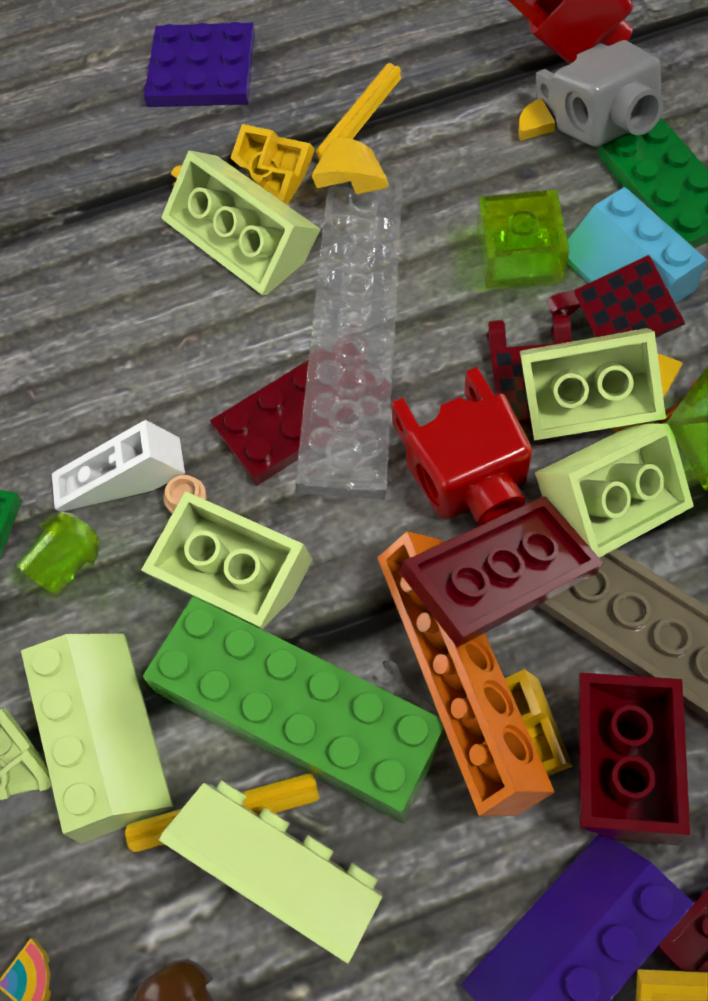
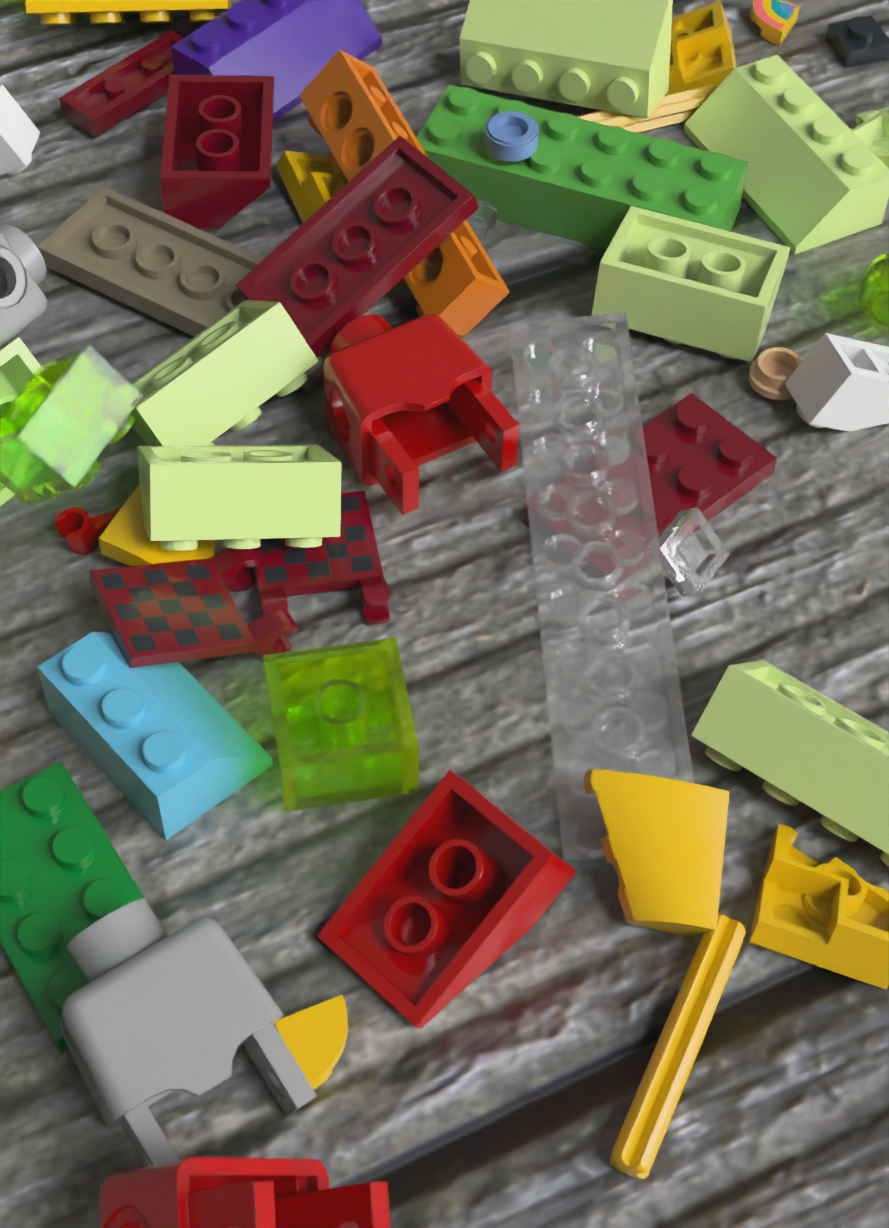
camera: 165 degrees right, 10 degrees down
none -> red slope [317,770,577,1029]
none -> medium blue tile [484,111,539,162]
none -> clear plate [649,507,730,597]
none -> yellow slope [666,0,736,95]

